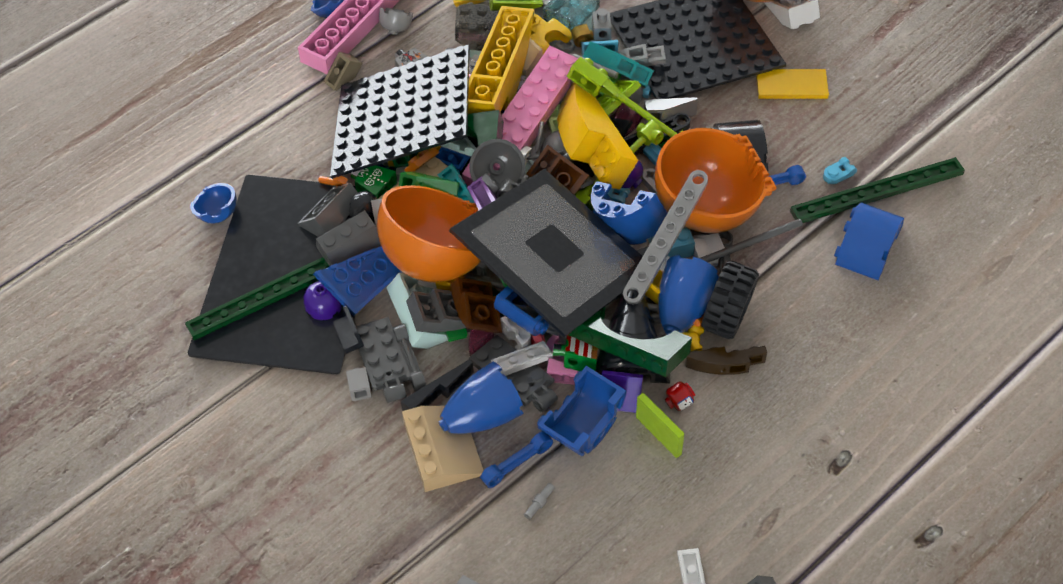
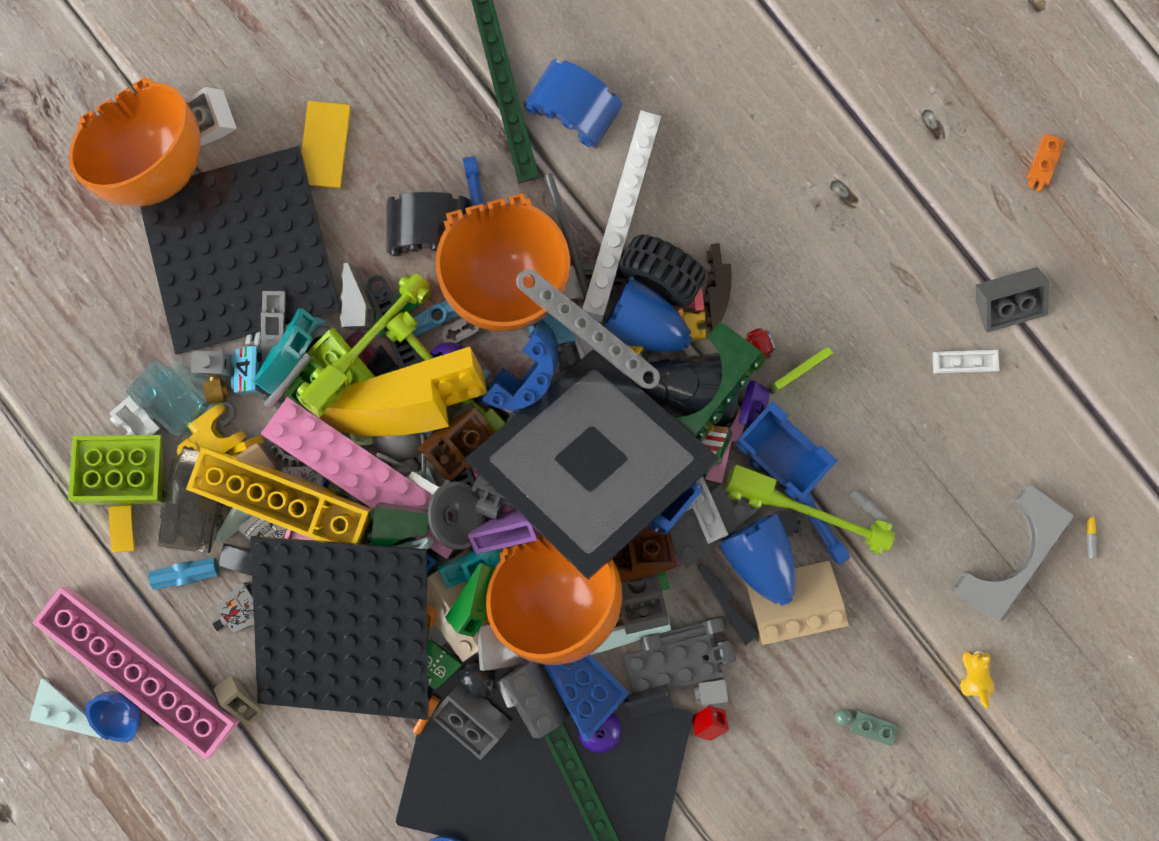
camera: 90 degrees left, 30 degrees up
light grey cylinder [379,7,413,35] -> none
dark grey tile [481,172,500,193] -> none
medium azure plate [823,157,857,184] -> none
none -> dark azure piece [148,558,219,590]
none -> white brick [582,111,661,323]
none -> coral plate [689,288,704,313]
none -> red panel [692,705,729,741]
none -> lime bar [724,465,895,555]
none -> black plate [777,512,801,536]
none -> sand green plate [834,709,899,746]

